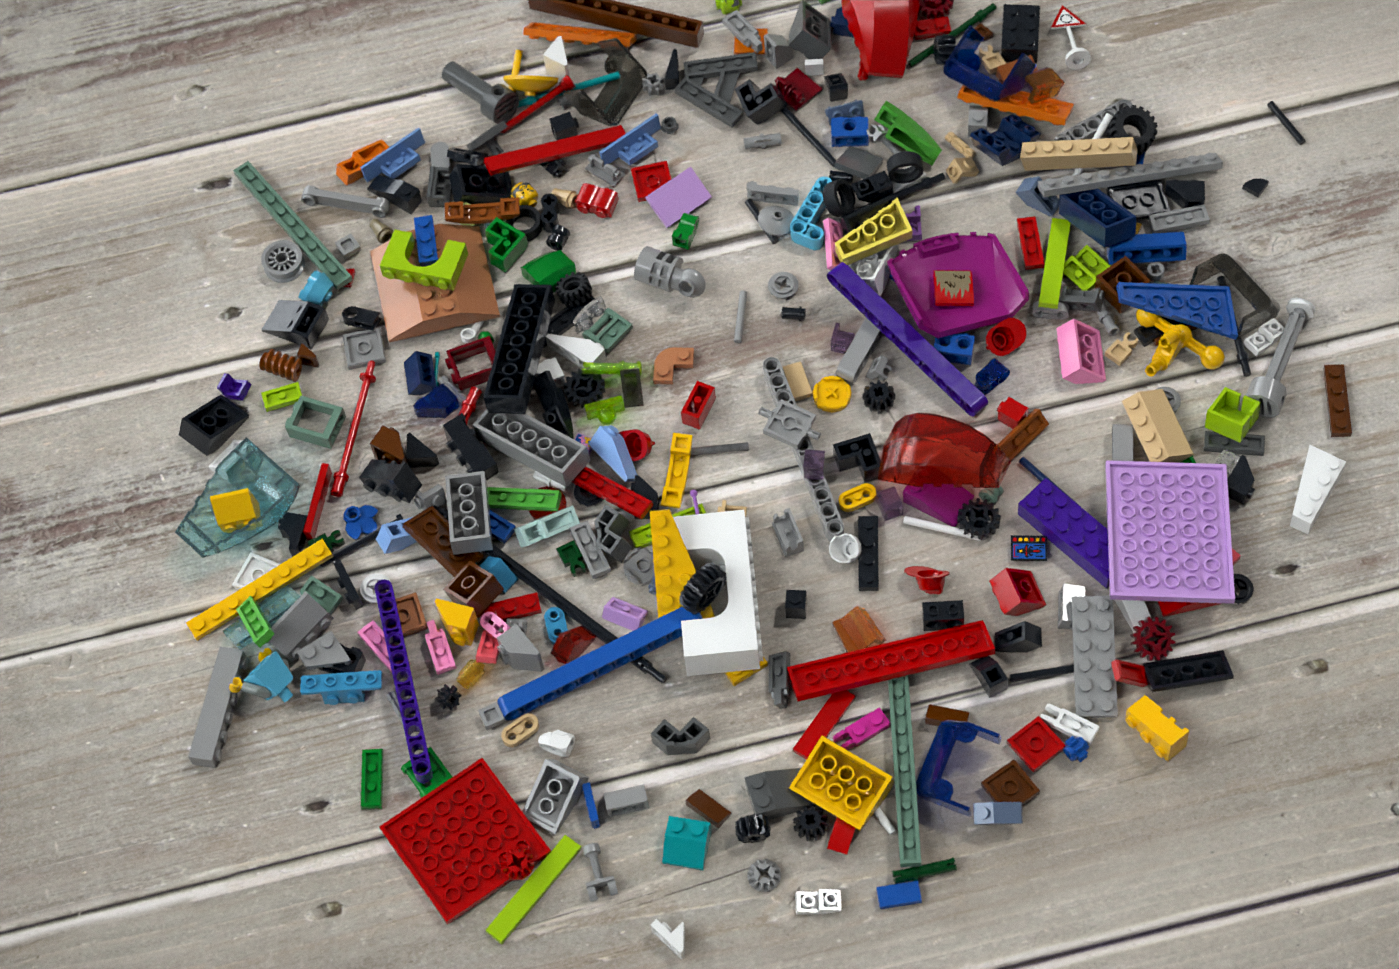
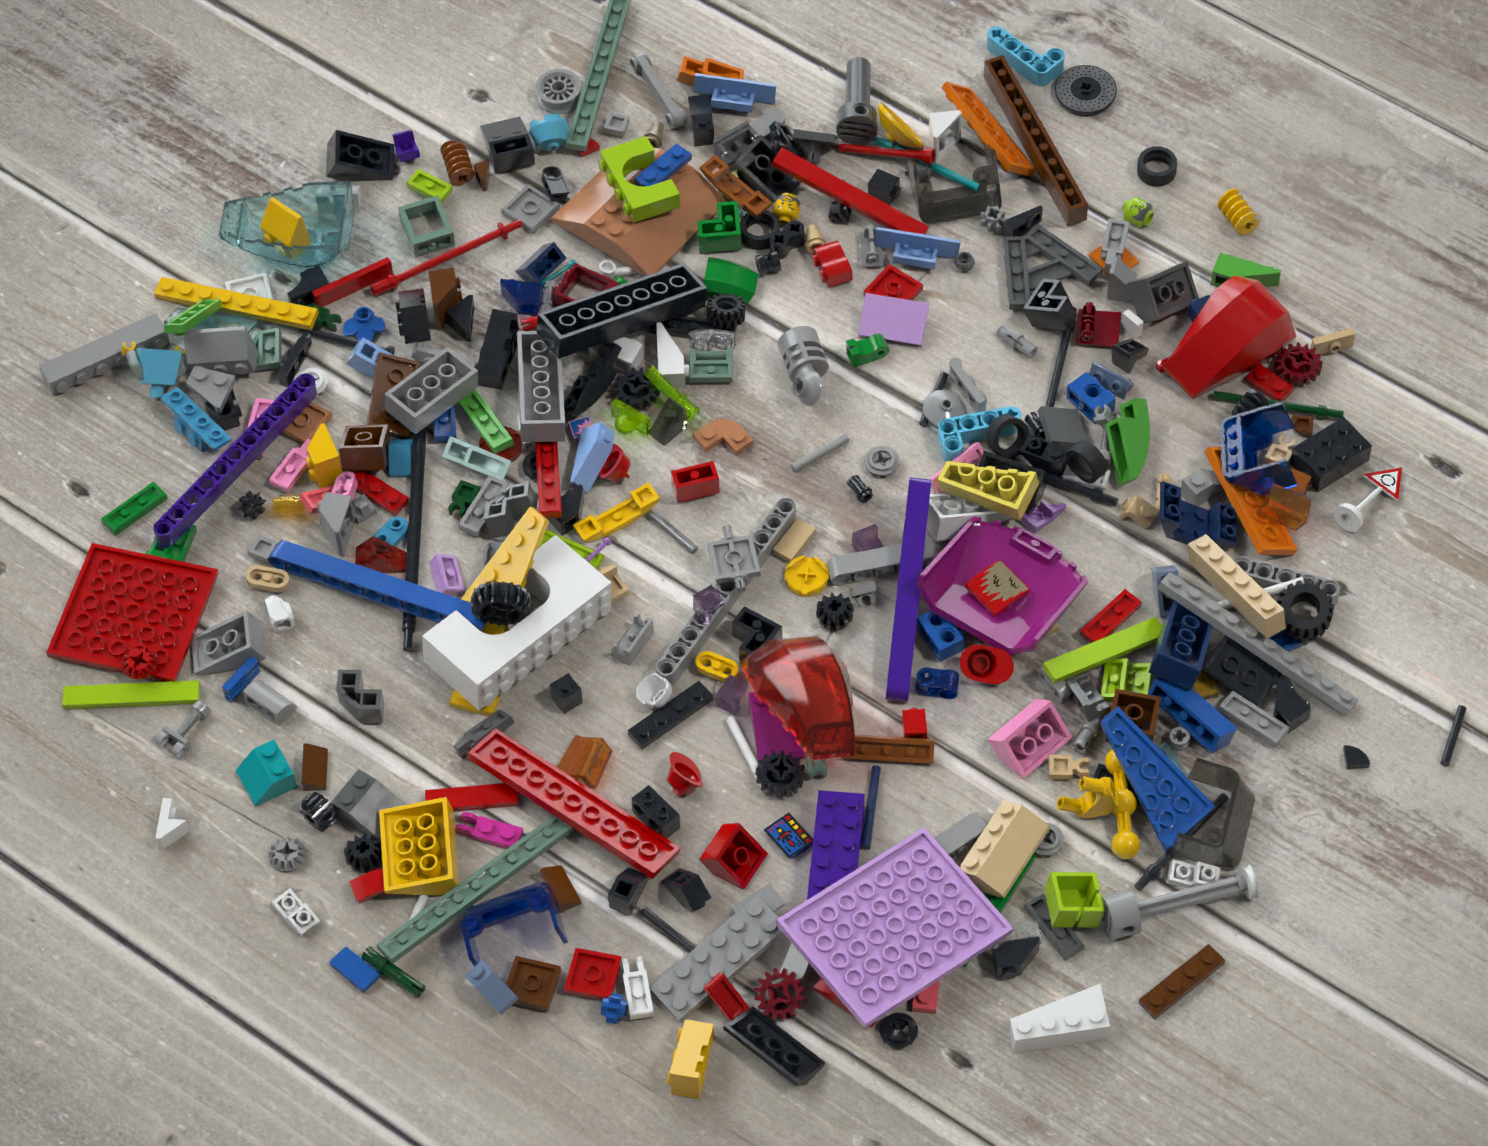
camera: 45 degrees right, 5 degrees down
yellow bar [509,50,523,93] -> none

